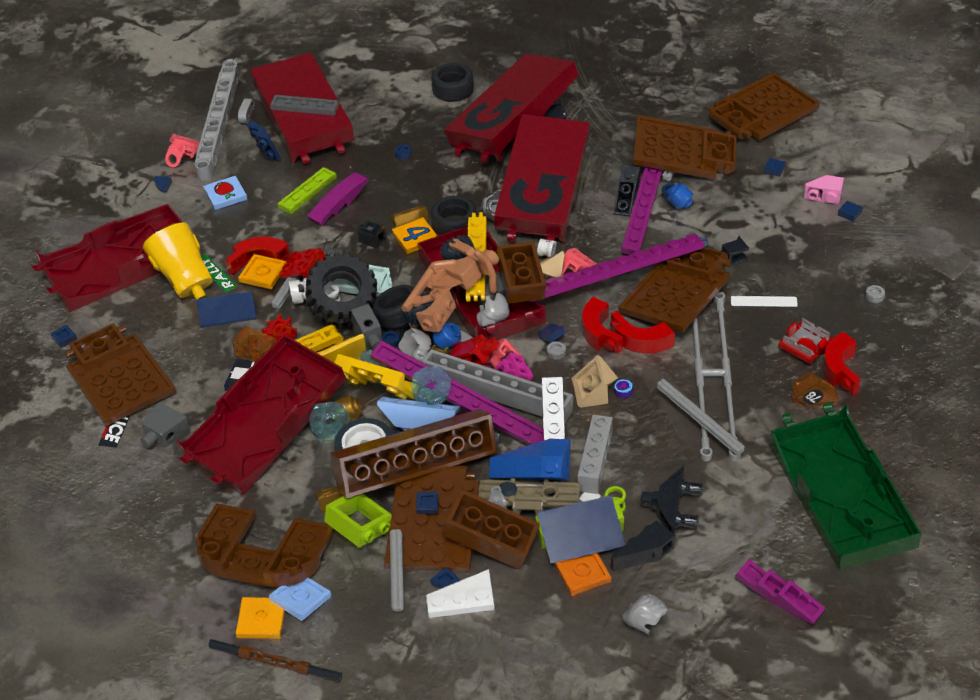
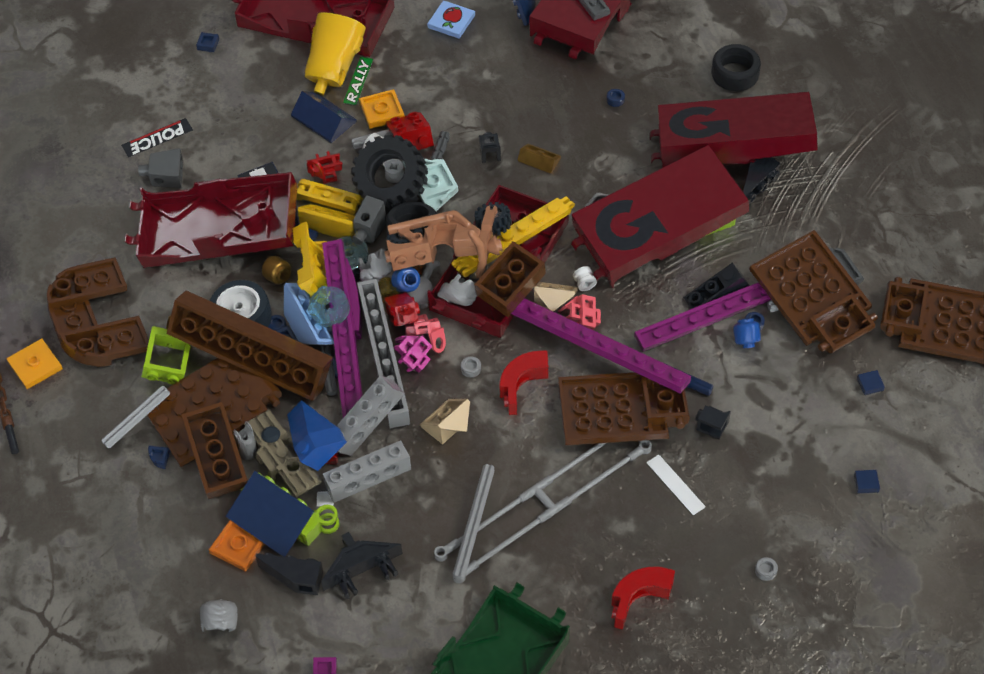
camera: 50 degrees right, 10 degrees up
reddish brown plate [65,323,176,426] -> none
red arch [225,237,290,276] -> none
clear orange brick [232,326,277,362] -> none
light blue tile [269,578,331,621] -> none
lime tile [278,167,337,214] -> none
magenta slope [307,172,369,226] -> none
clear light blue plate [309,402,350,440] -> none
dark blue tile [382,331,399,348] -> none
light orange tile [391,218,437,254] -> none
dark blue tile [416,492,438,514] -> none
white wing [426,569,494,618] -> none
black tyre [430,196,477,235] -> none
dark blue tile [538,324,565,342] -> none
red arch [610,311,675,354] -> none
dark purple tile [614,379,633,398] -> none
piece [778,318,832,364] -> none
clear orange slope [792,371,839,407] -> none
bright pink slope [804,175,844,204] -> none

